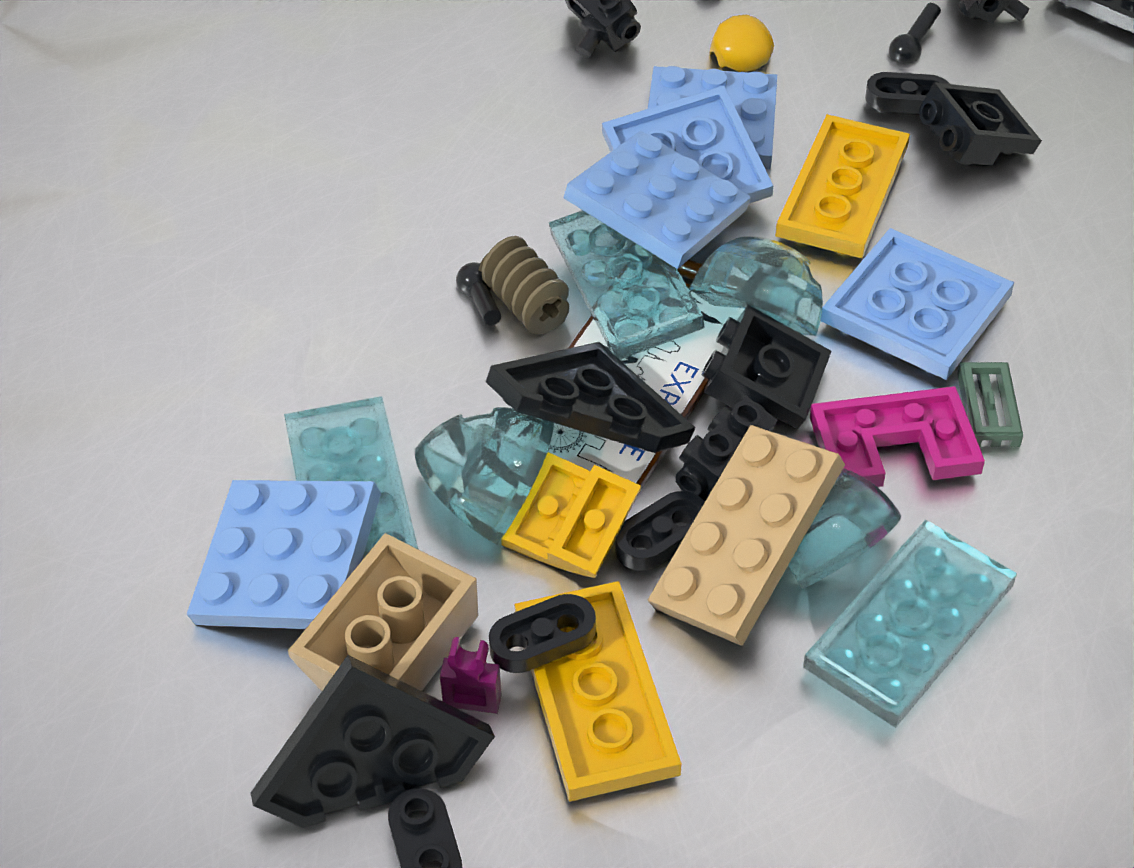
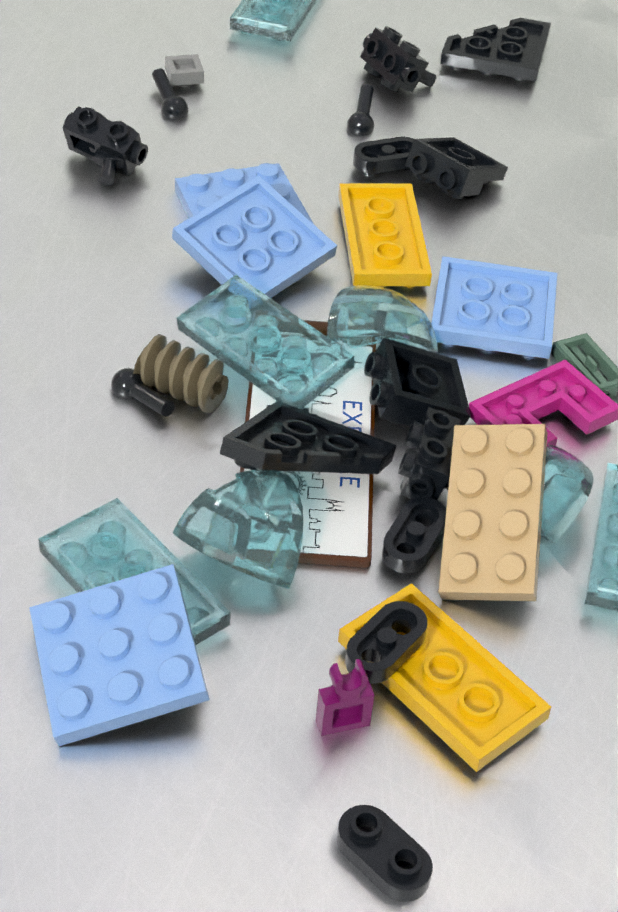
camera: 30 degrees left, 5 degrees down
black plate [250,655,495,828] -> none
tan slope [288,533,479,691] -> none
yellow slope [501,452,641,578] -> none
light blue plate [563,130,751,269] -> none
yellow hair [710,14,774,72] -> none

